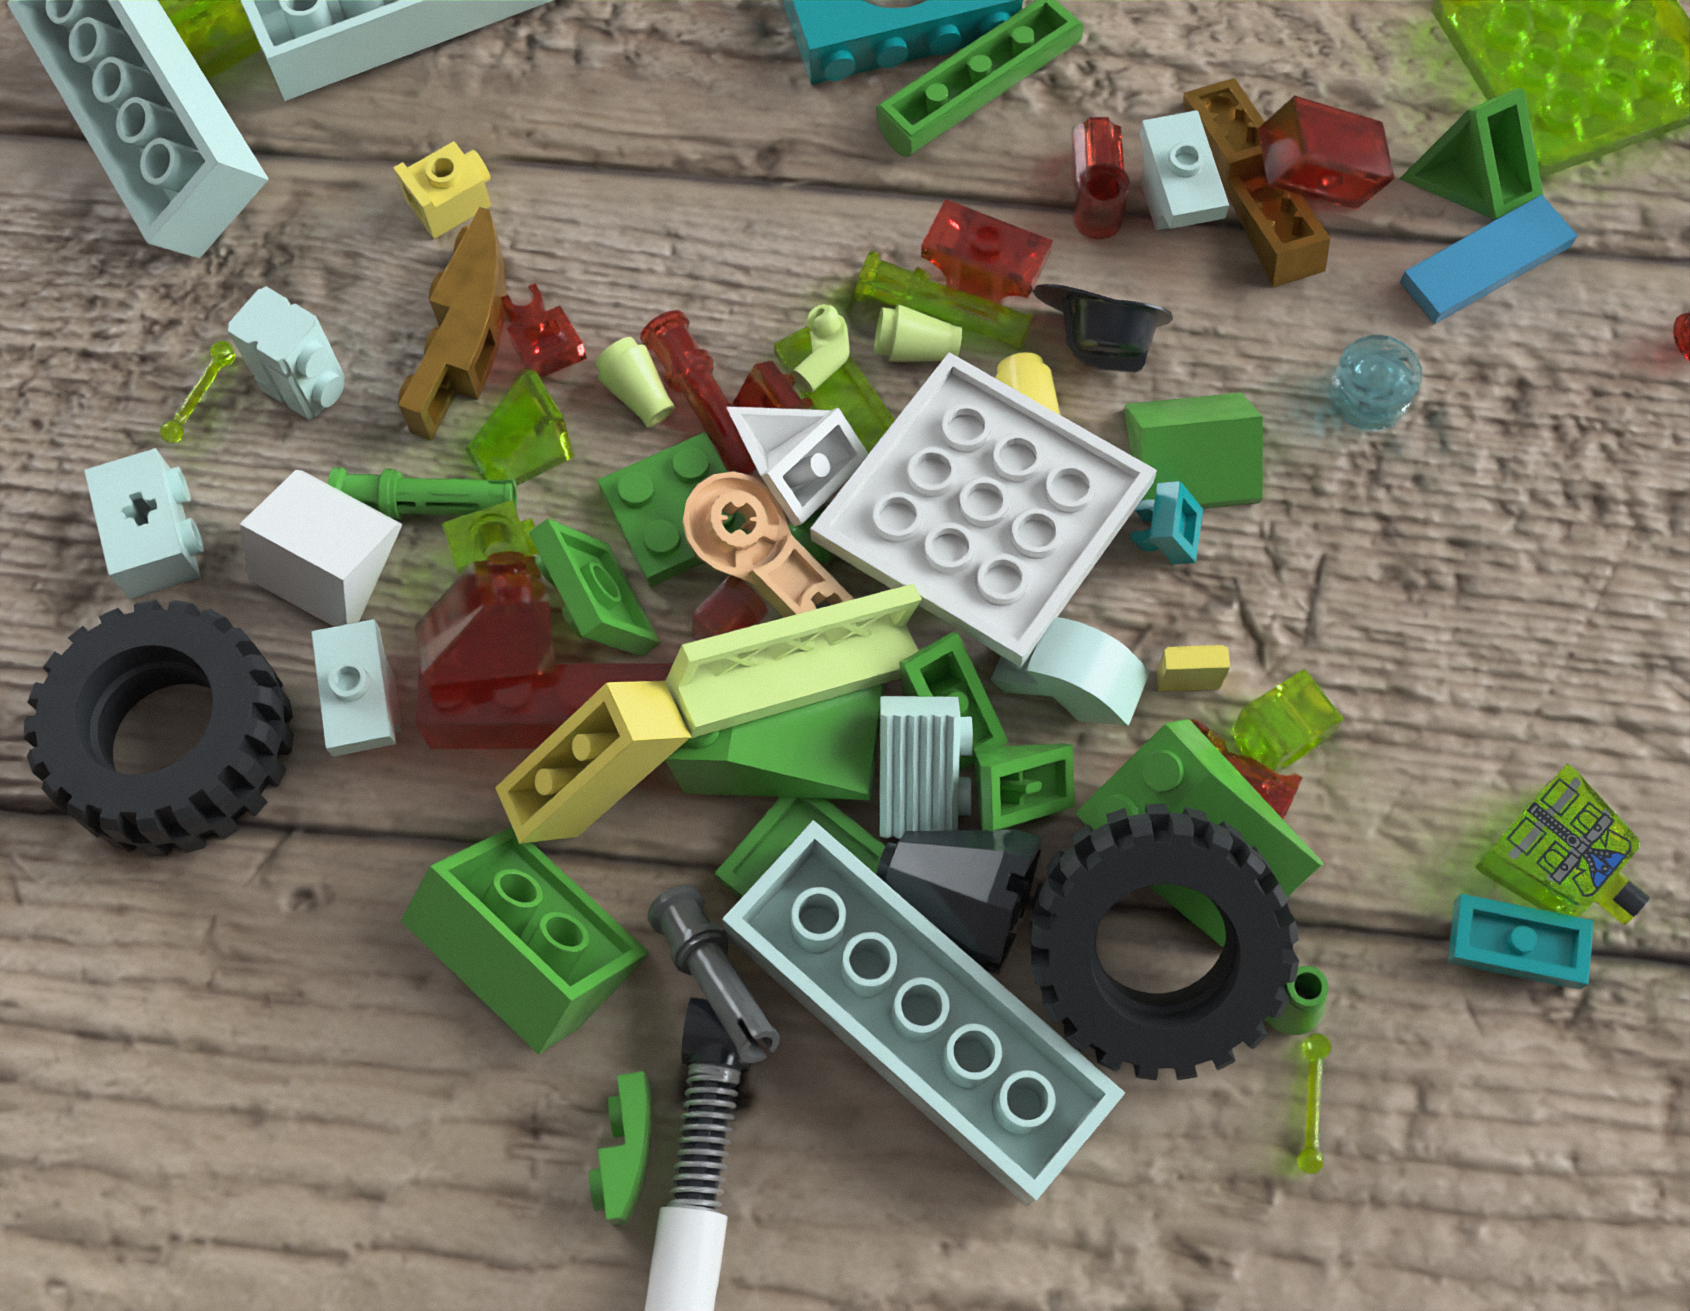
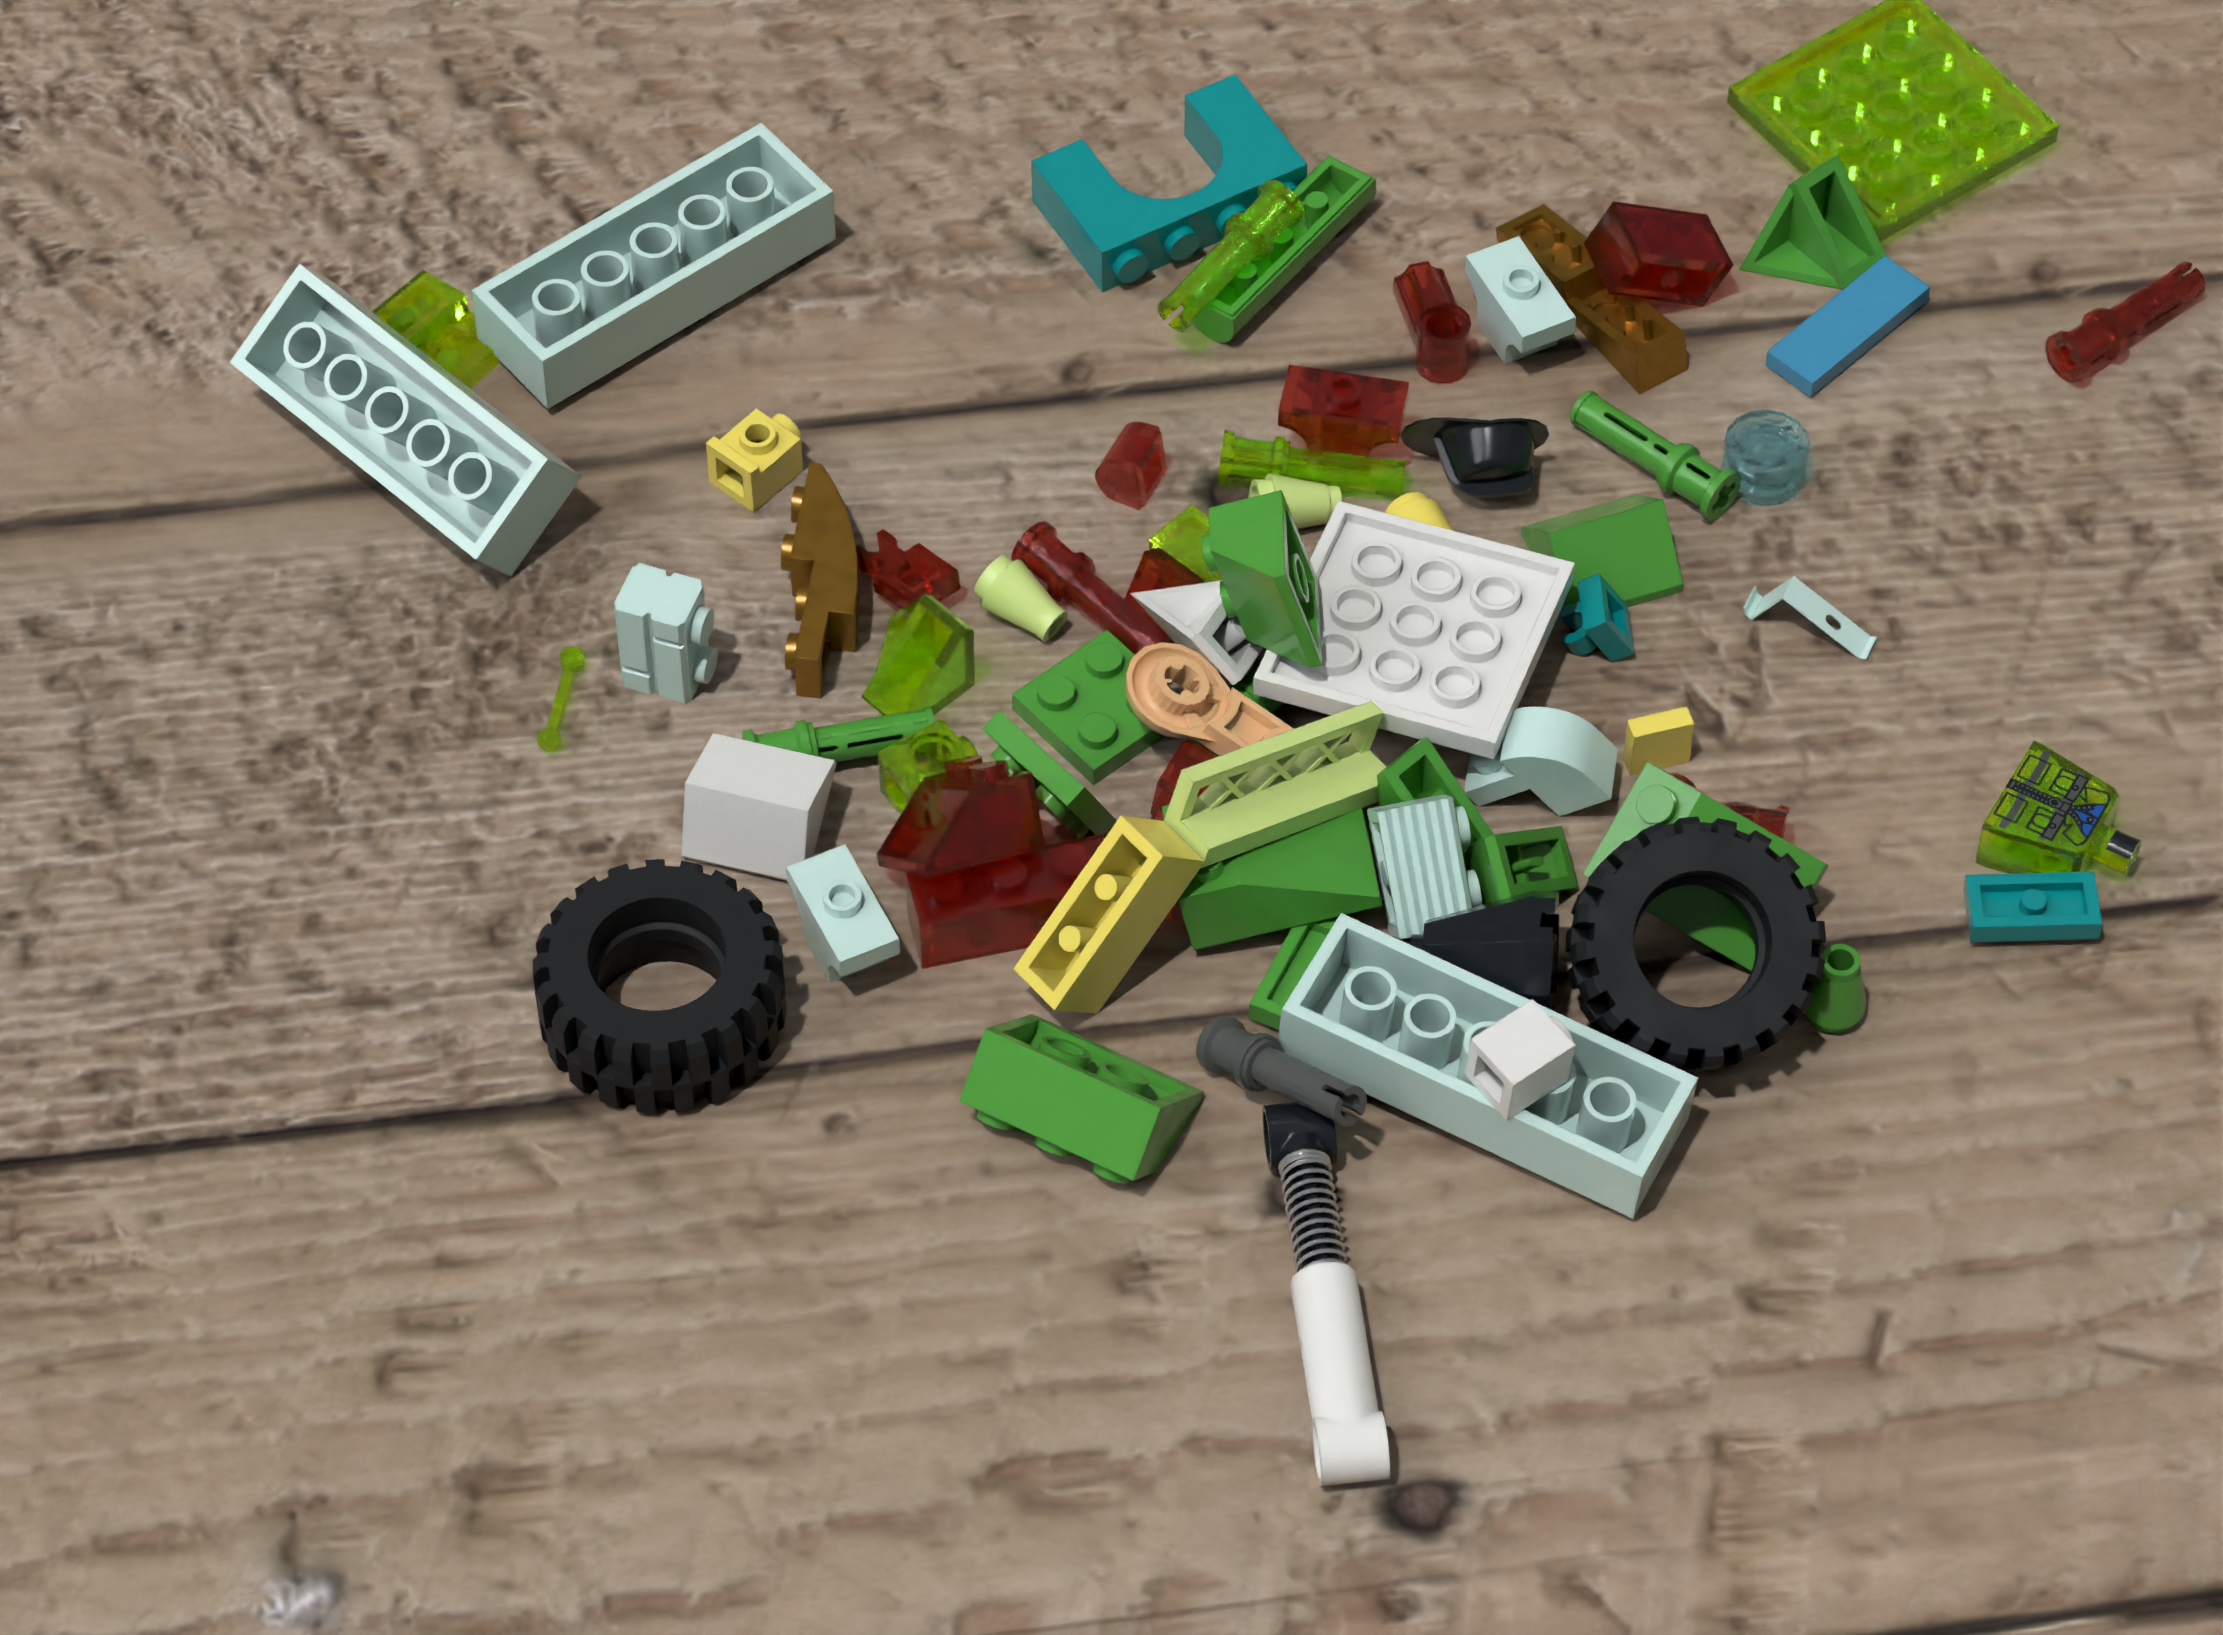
camera: 15 degrees left, 15 degrees down
light aqua brick [84,448,204,599] -> none
bright green slope [589,1071,653,1227] -> none
yellowish green arm [792,304,850,393] -> none
clear neon green brick [1232,668,1344,778] -> none
clear neon green hinge [1297,1033,1332,1174] -> none
none -> clear red brick [1095,422,1167,511]
none -> clear neon green pin [1157,179,1305,332]
none -> bright green slope [1201,490,1322,668]
none -> white brick [1464,999,1576,1120]
none -> bright green pin [1570,390,1741,521]
none -> light aqua piece [1743,576,1877,660]

